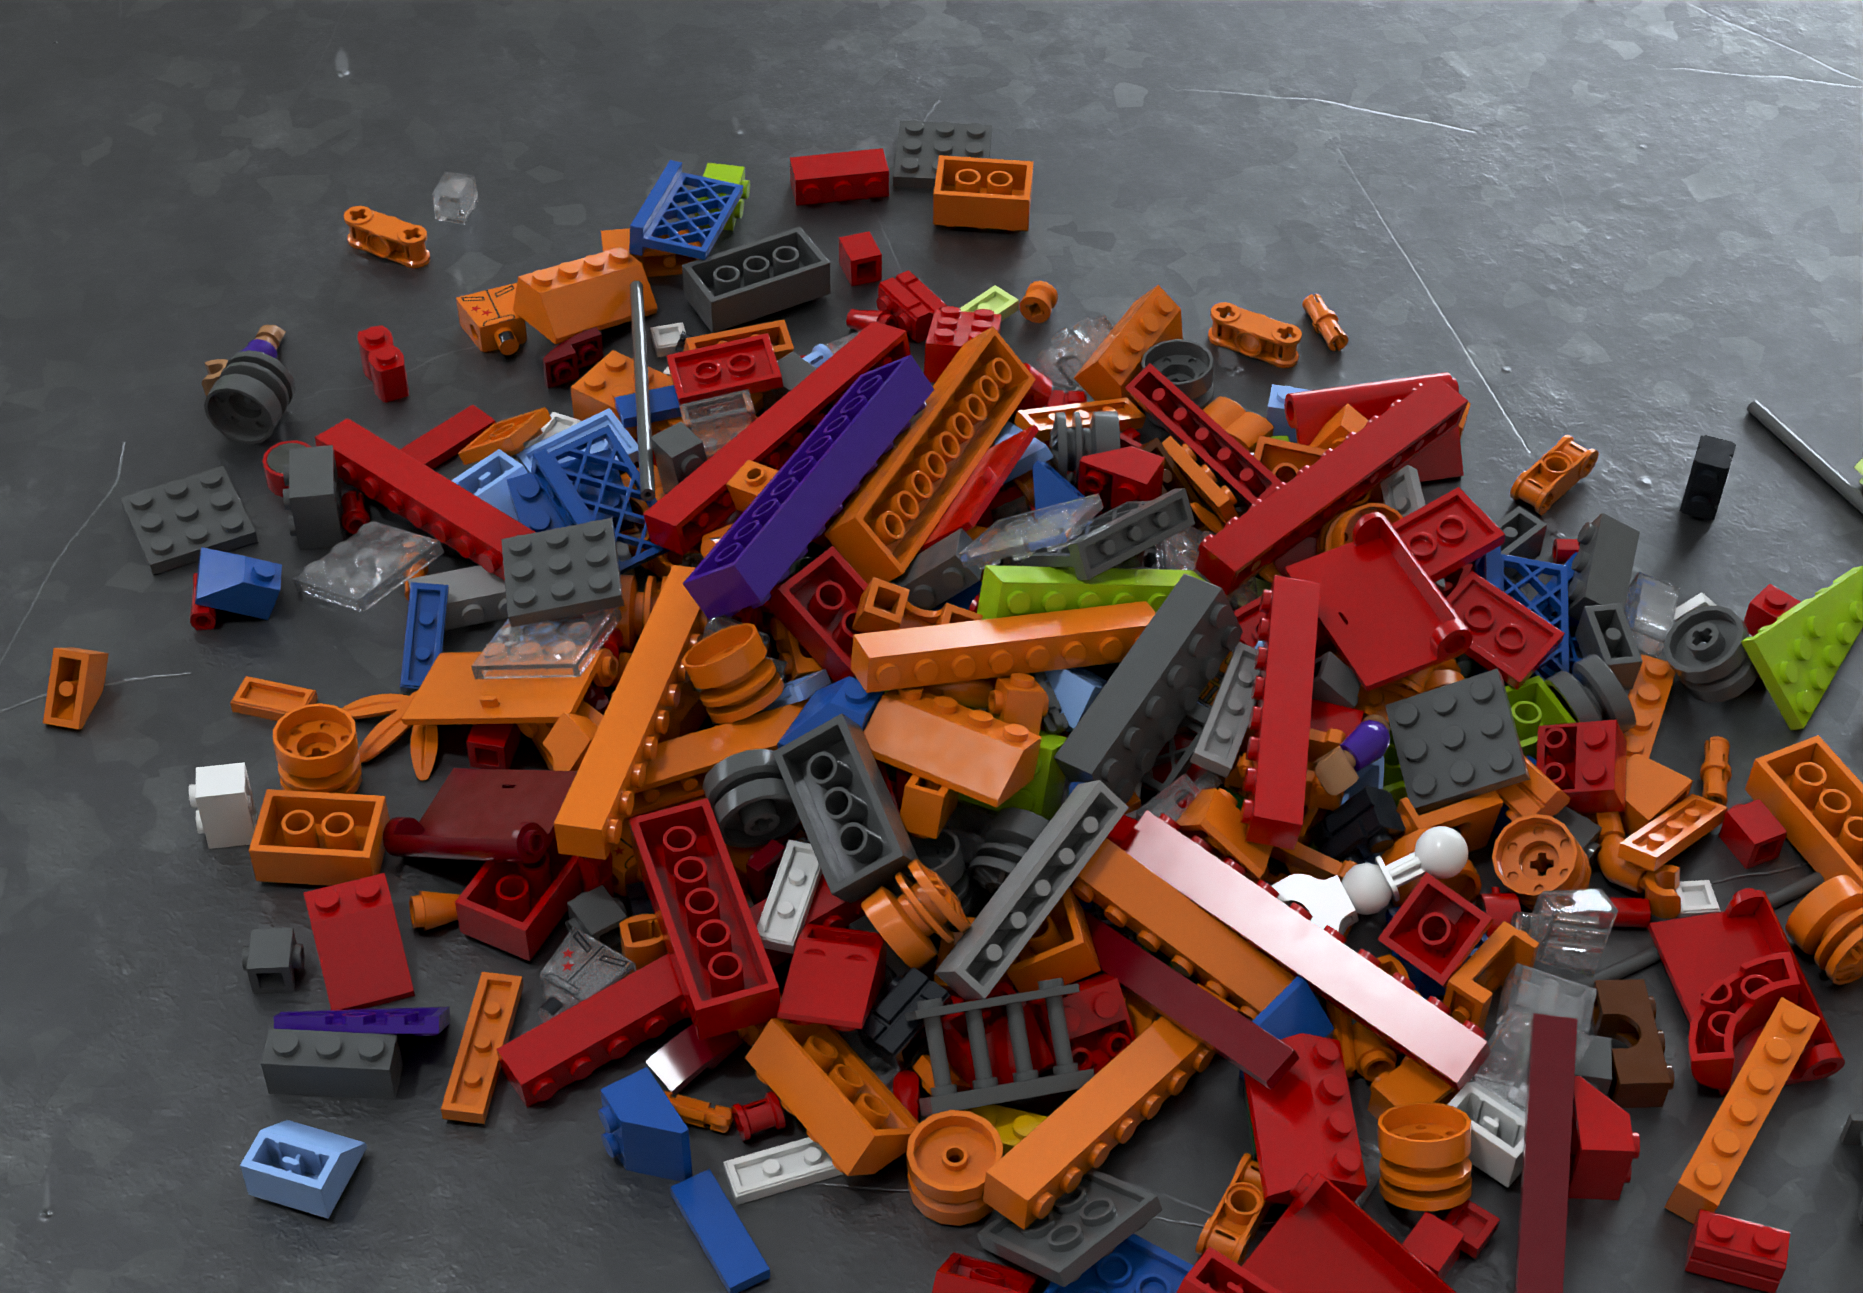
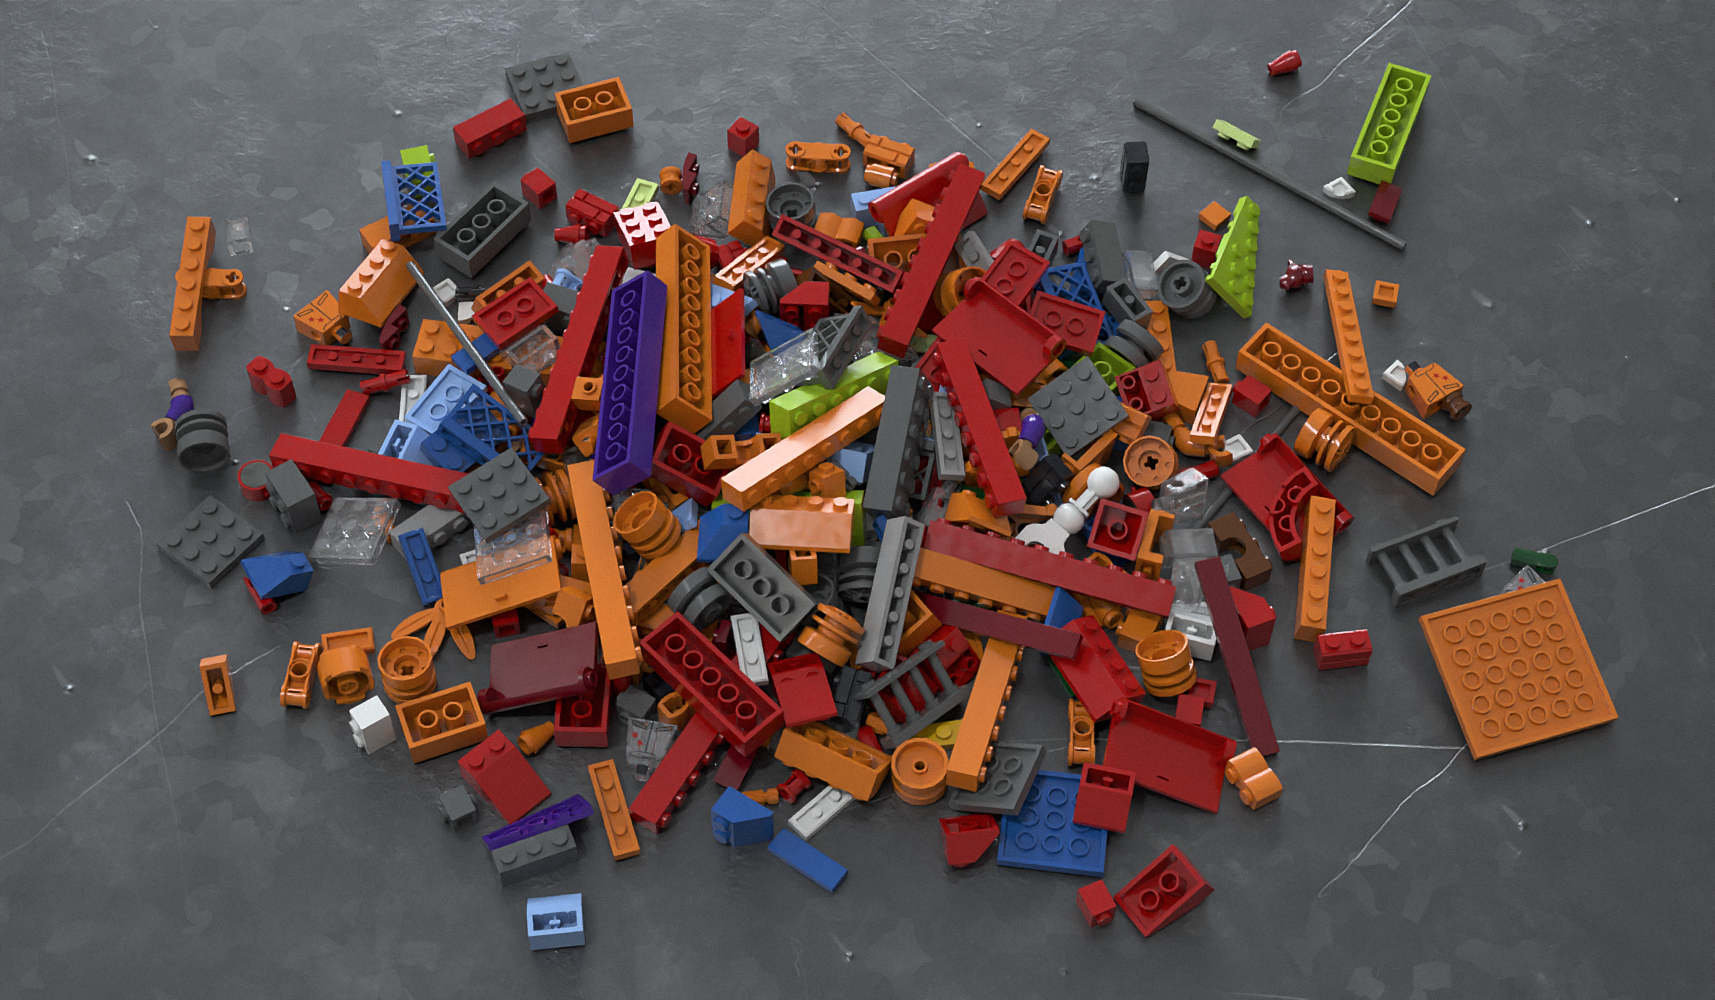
camera: 25 degrees left, 10 degrees up
orange plate [458,407,552,465] -> none
none -> orange arch [169,217,216,351]
none -> orange piece [280,641,322,709]
none -> red plate [307,344,406,374]
none -> orange brick [317,644,375,705]
none -> red pin [360,369,411,395]
none -> dark red slope [682,152,700,204]
none -> red brick [727,117,759,157]
none -> orange brick [863,134,915,179]
none -> orange brick [864,163,899,188]
none -> orange plate [981,129,1050,200]
none -> orange tile [1198,201,1231,231]

